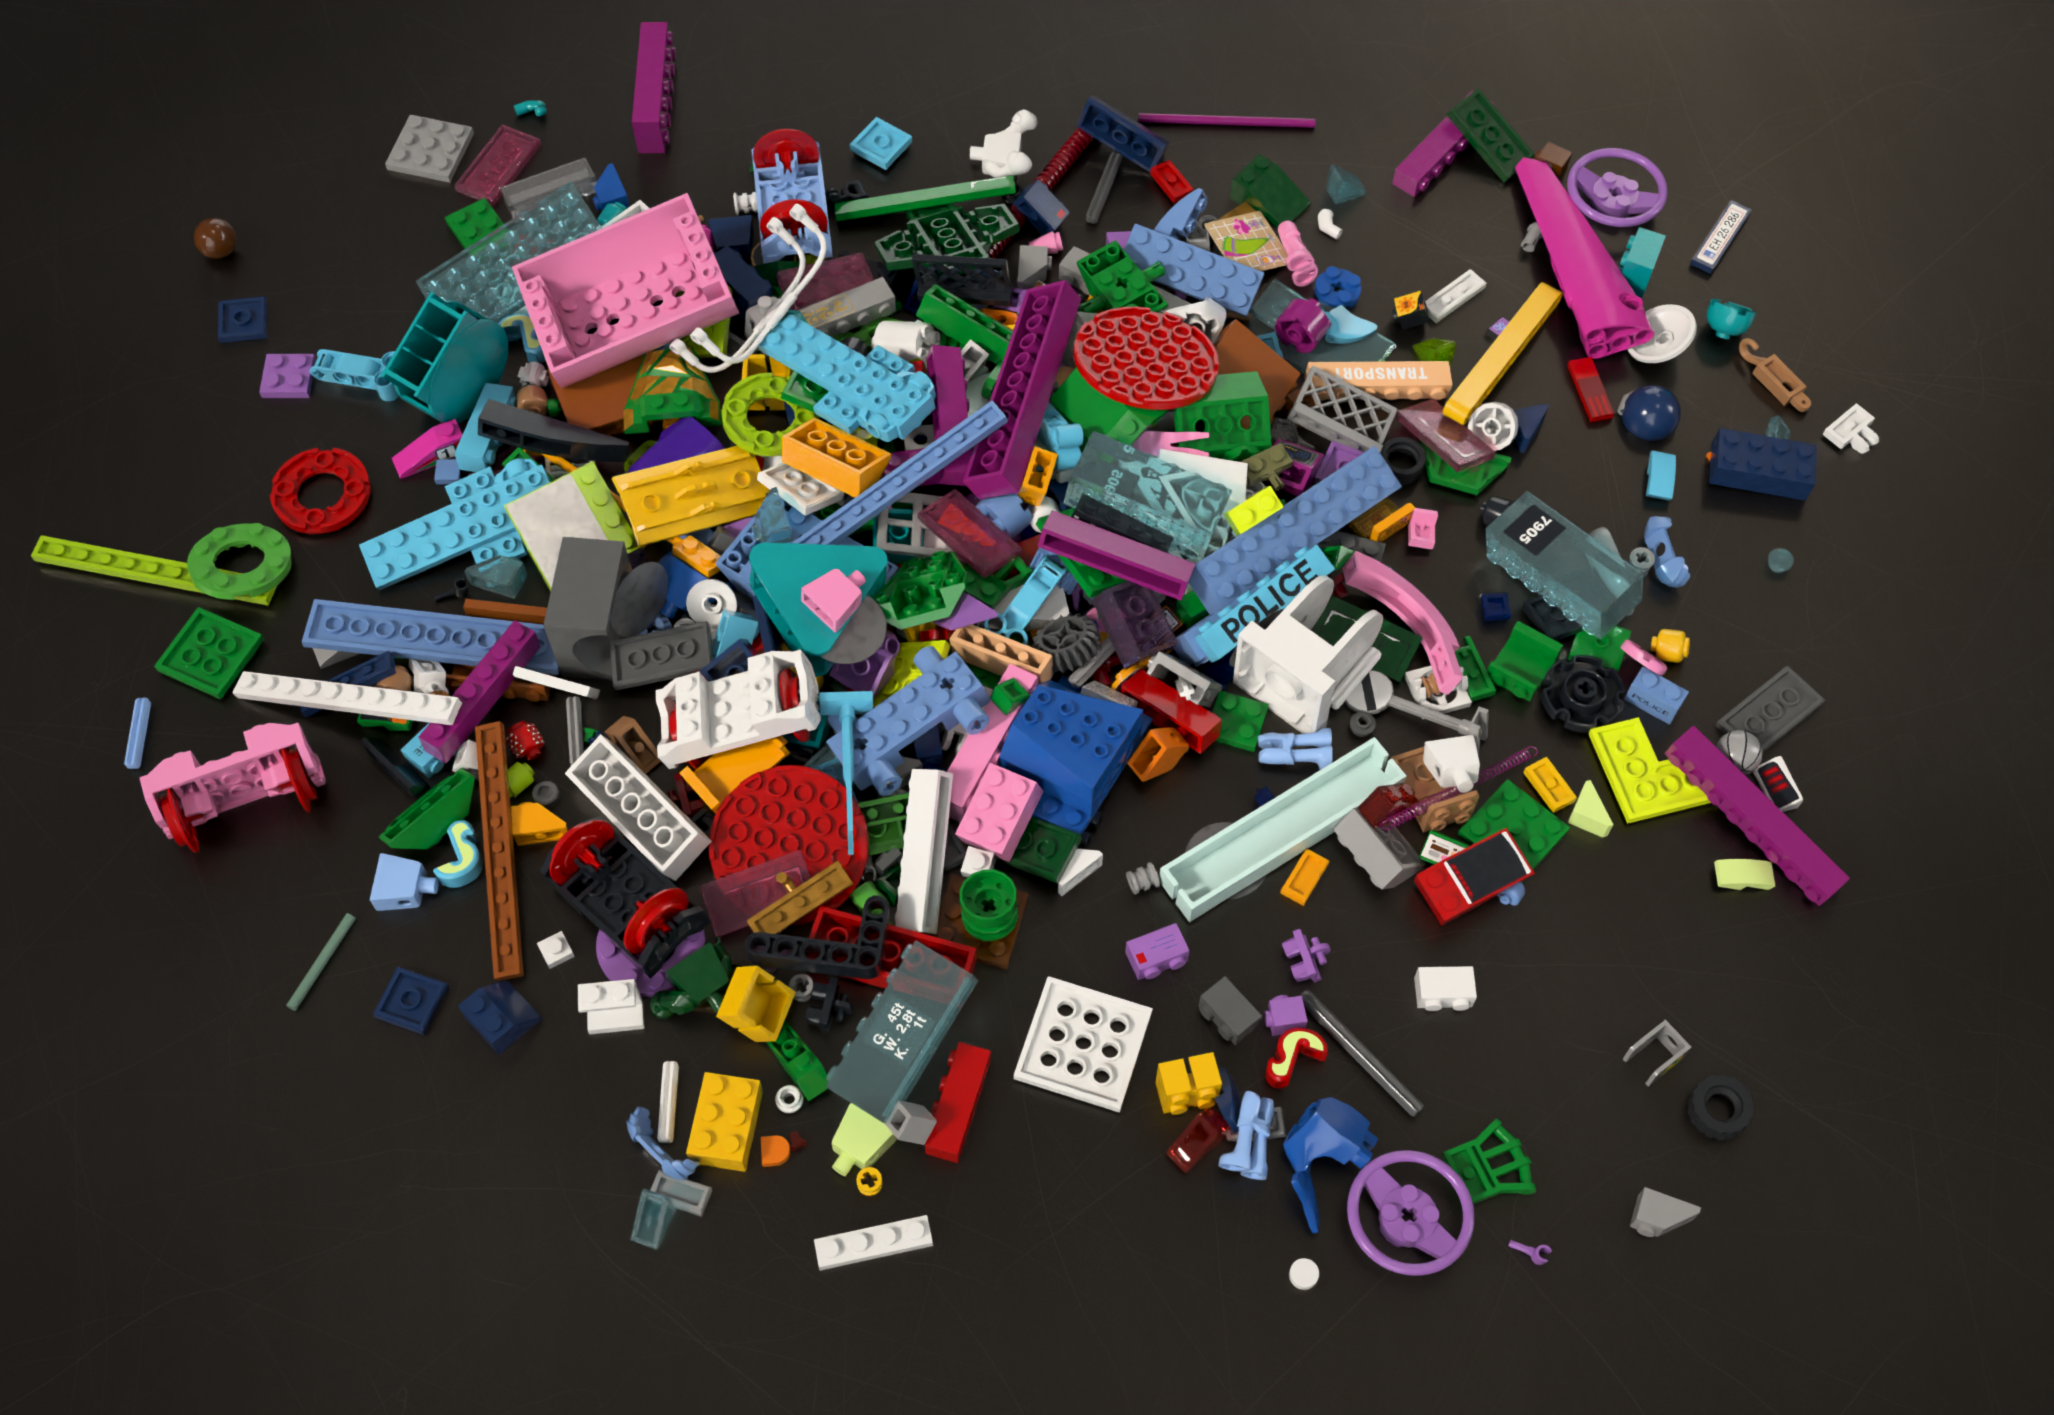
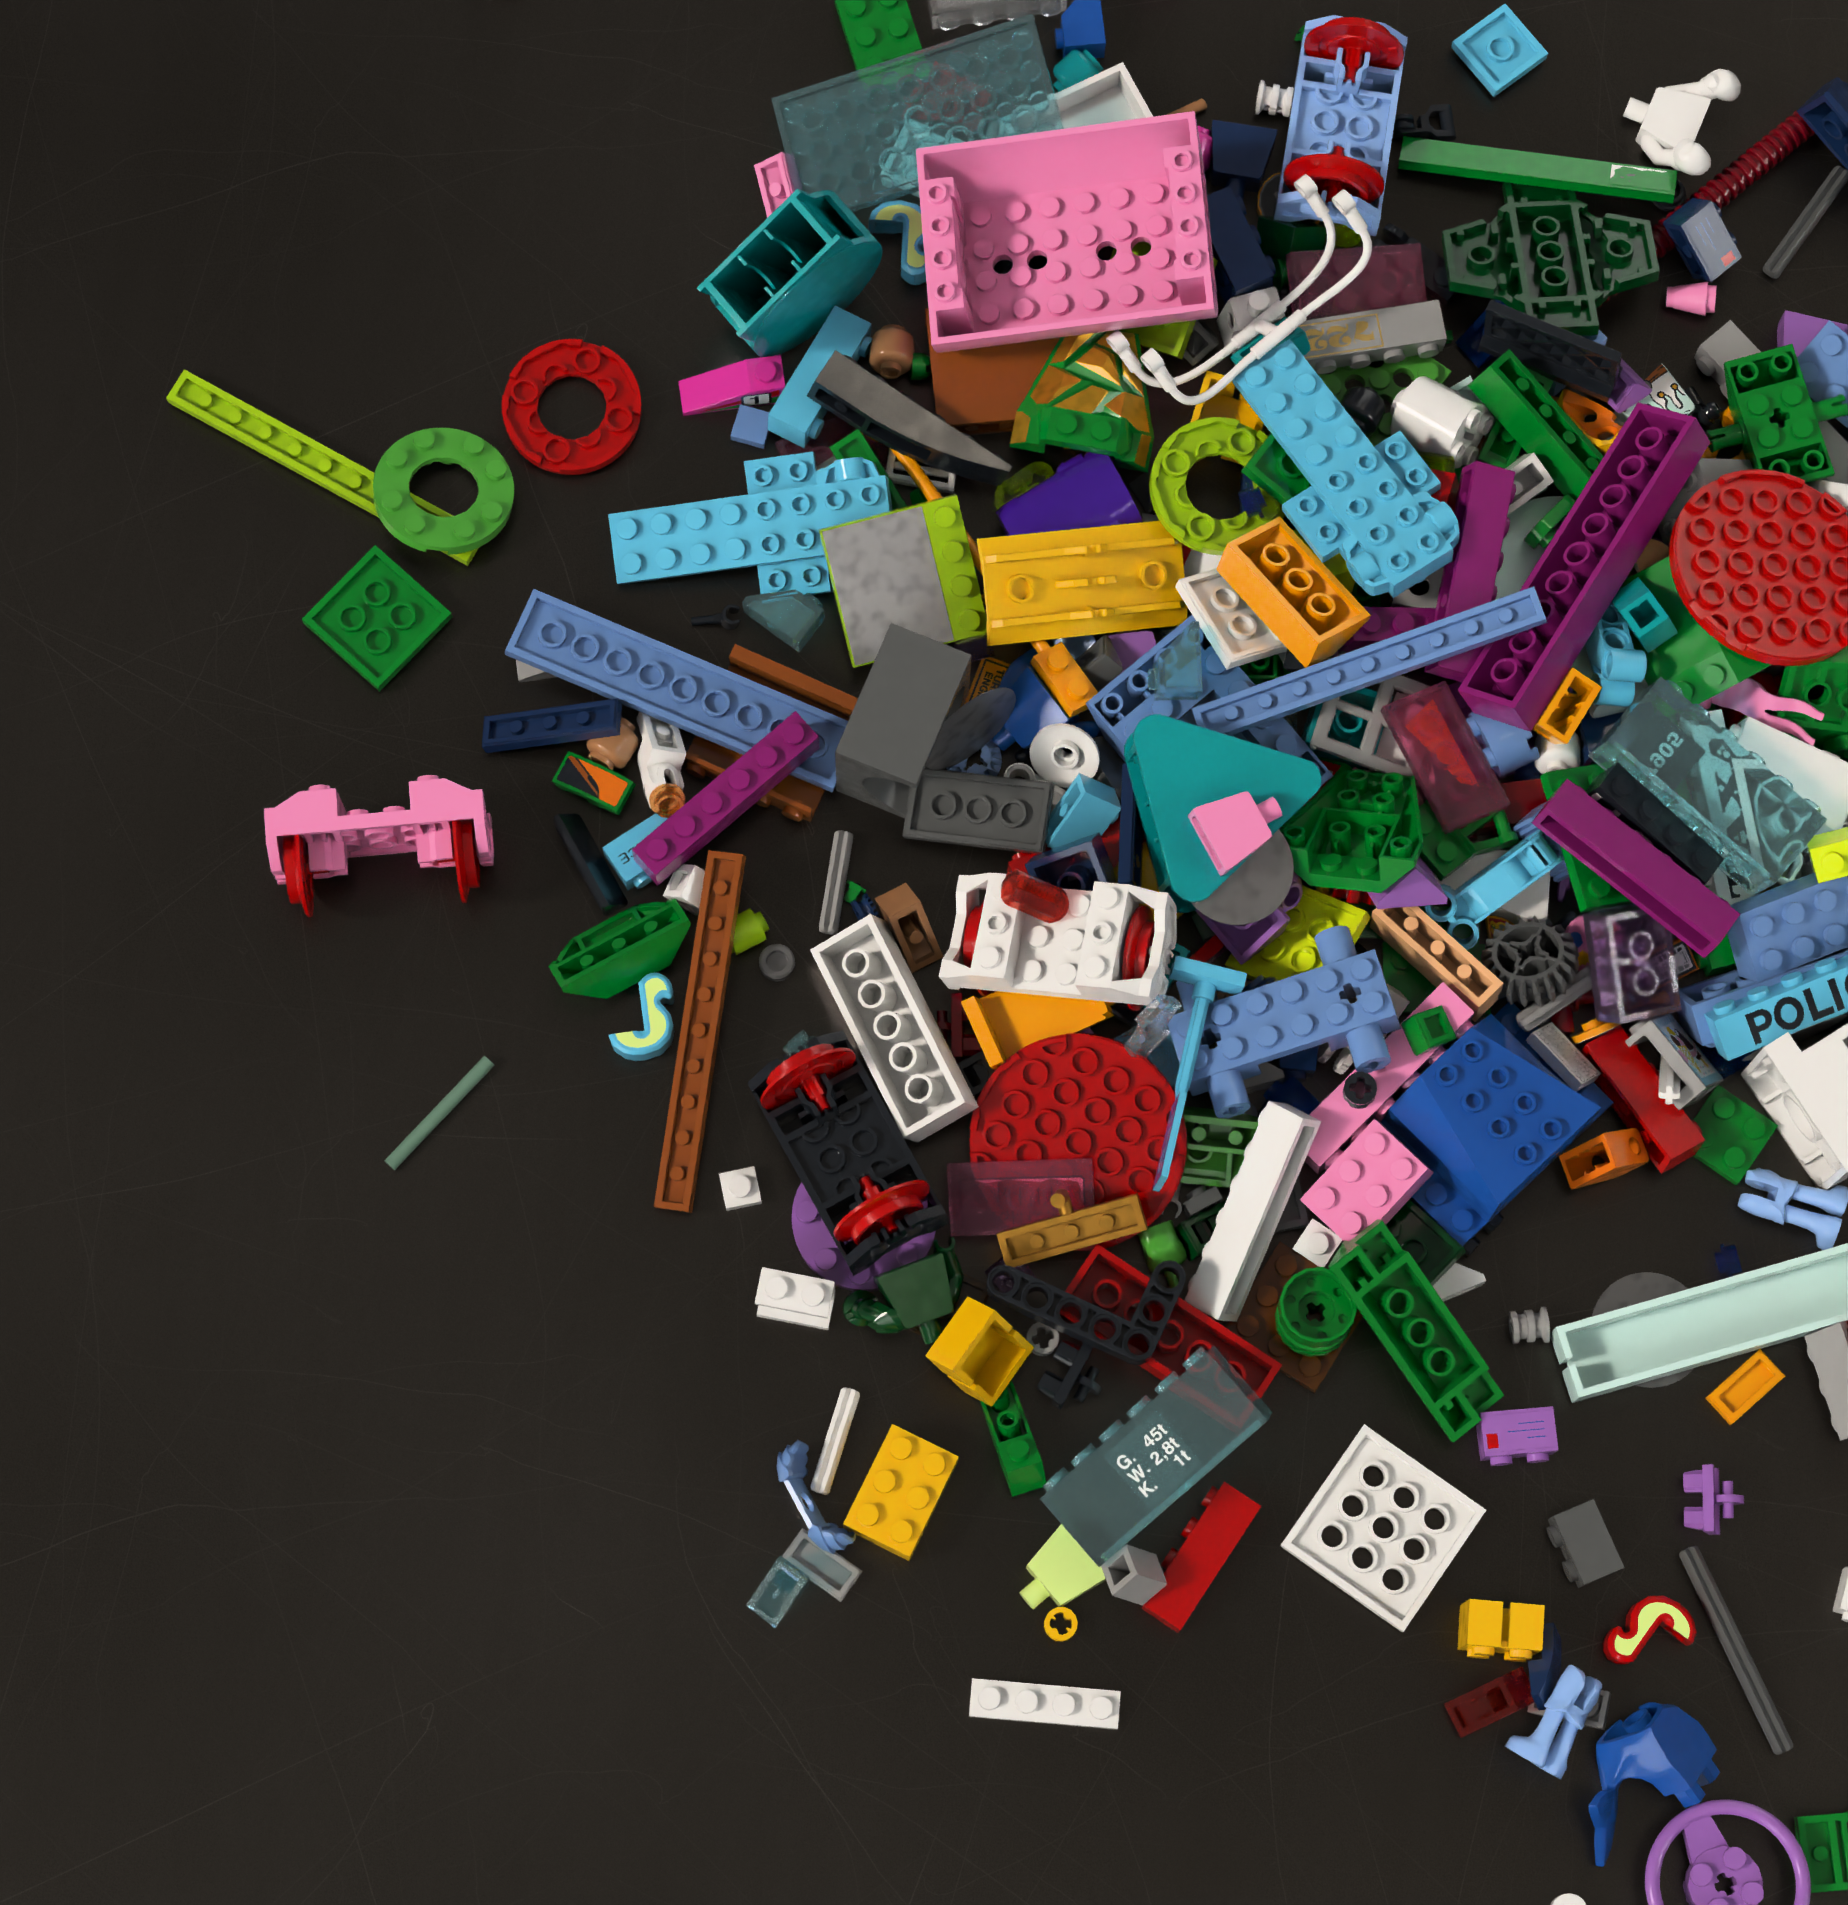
camera: 15 degrees right, 15 degrees up
light blue axle [124,698,151,769] -> none
dark blue tile [218,296,268,343] -> none
white plate [232,671,462,725] -> none
medium lavender plate [259,354,316,398] -> none
medium azure piece [309,349,399,401] -> none
light blue torso [370,853,439,911] -> none
dark blue tile [373,966,449,1035] -> none
dark blue slope [458,980,542,1055] -> none
red head [506,721,545,761] -> none
light orange slope [511,802,569,846] -> none
white tile [513,666,600,699] -> none
white gear [518,362,549,387] -> none
orange tile [761,1135,790,1167] -> none
white plate [775,1085,804,1113] -> none
clear red piece [789,1131,807,1152] -> none
light grey slope [1017,245,1052,290] -> none
medium lavender brick [1264,995,1308,1036] -> none
none -> clear red piece [1000,868,1069,923]
none -> clear tile [1124,994,1182,1058]
none -> clear blue plate [1238,482,1267,519]
none -> green slope [1328,1219,1504,1443]
none -> black bush [1343,1072,1377,1109]
none -> teal slope [1611,577,1678,653]

